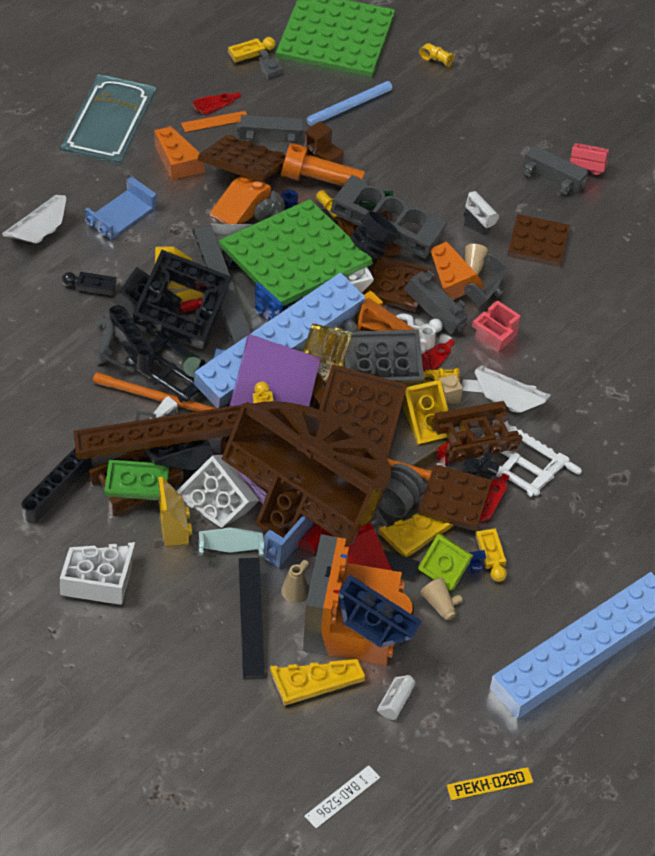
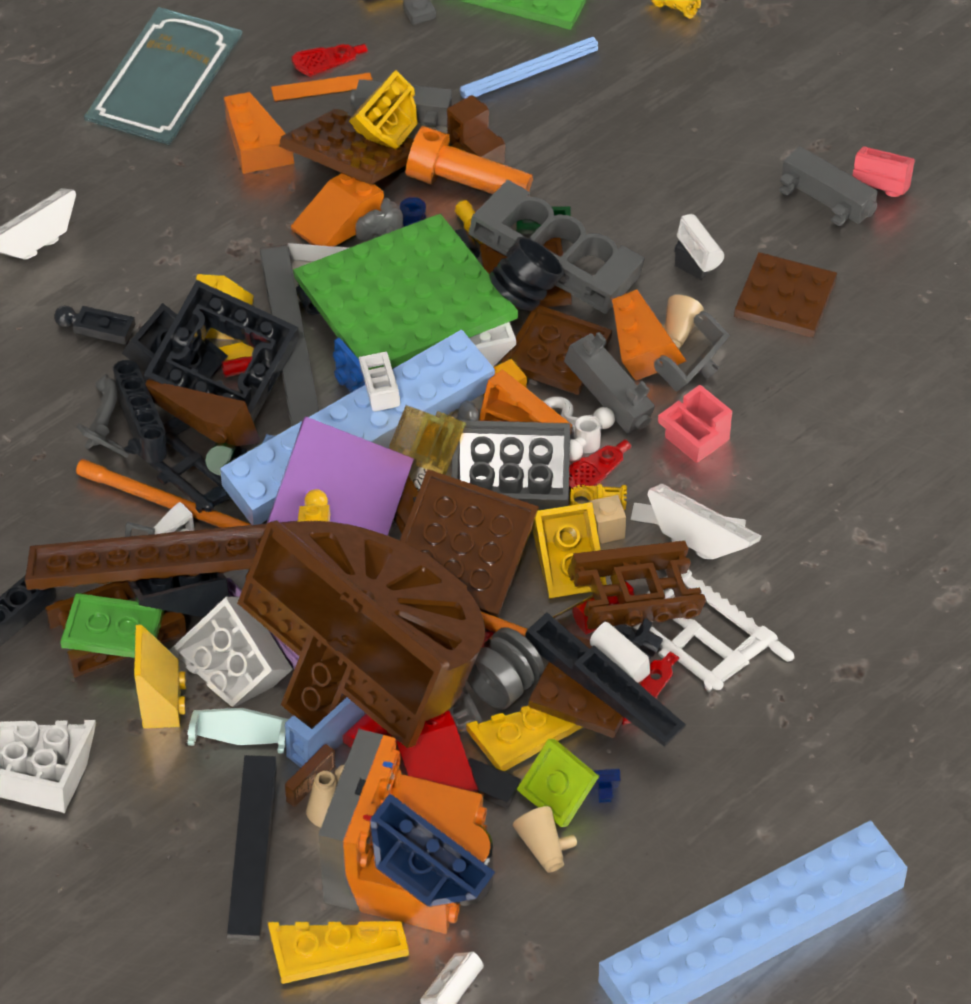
camera: 10 degrees right, 0 degrees up
medium blue panel [85,177,157,240] -> none
yellow plate [475,528,507,582] -> none
none -> reddish brown wedge [145,380,260,446]
none -> reddish brown tile [285,744,335,807]
none -> yellow wedge [349,70,418,149]
none -> white slope [359,351,400,412]
none -> black slope [525,612,686,747]
none -> white brick [590,621,650,683]

